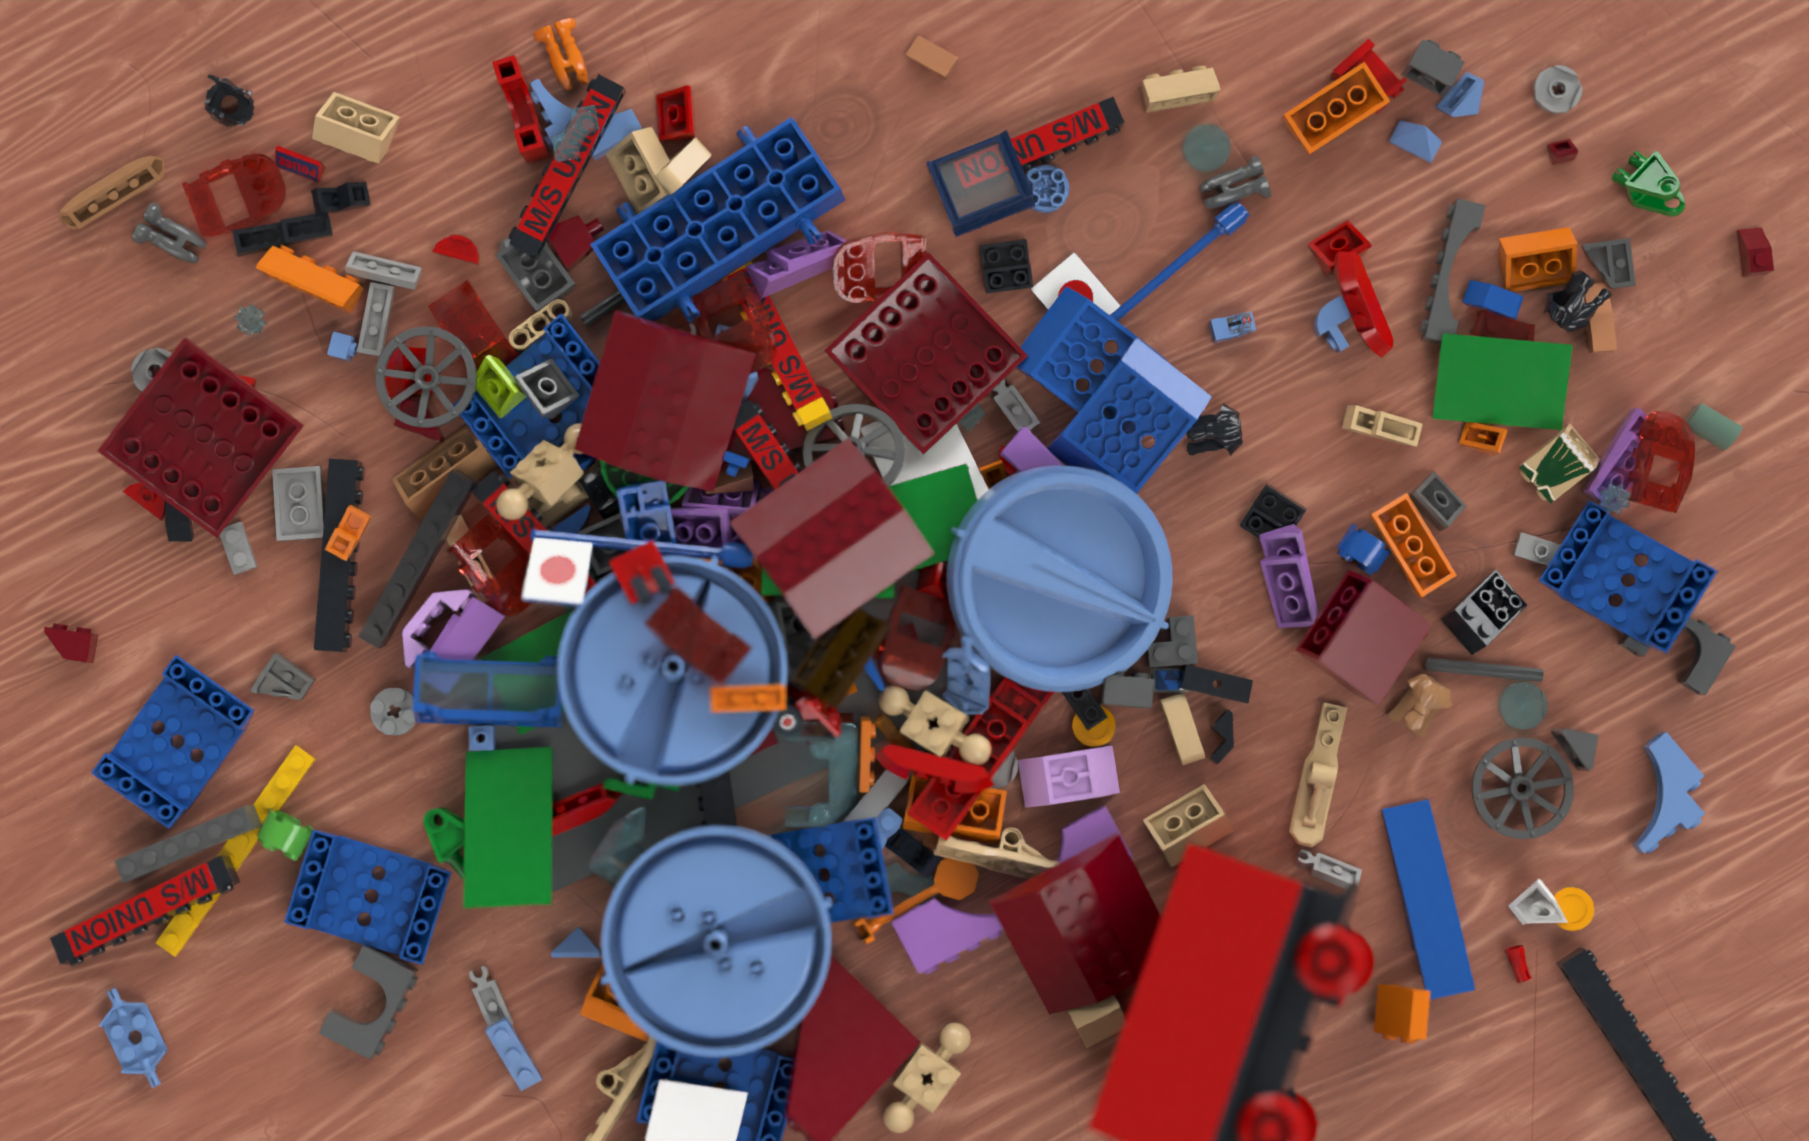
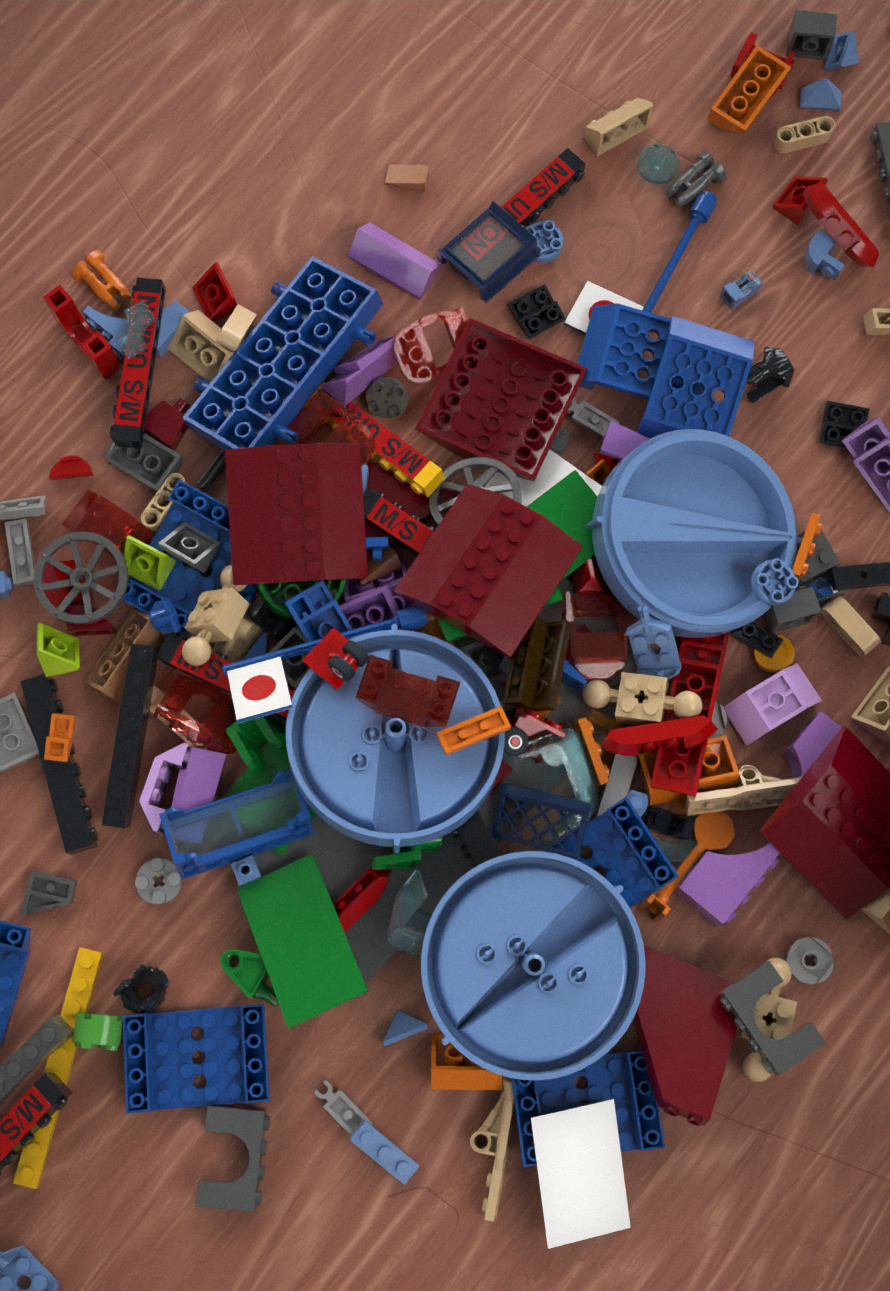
camera: 20 degrees left, 10 degrees down
none -> lime slope [36,623,80,677]
none -> black piece [113,964,170,1014]
none -> blue piece [149,597,182,634]
none -> green piece [226,715,286,770]
none -> medium lavender slope [348,222,442,300]
none -> dark grey plate [366,377,409,418]
none -> dark blue fence [492,782,594,858]
none -> dark grey arch [719,961,826,1076]
none -> medium blue tile [751,558,799,605]
none -> tan beam [773,116,835,153]
none -> light grey plate [785,937,834,984]
none -> orange plate [792,513,823,582]

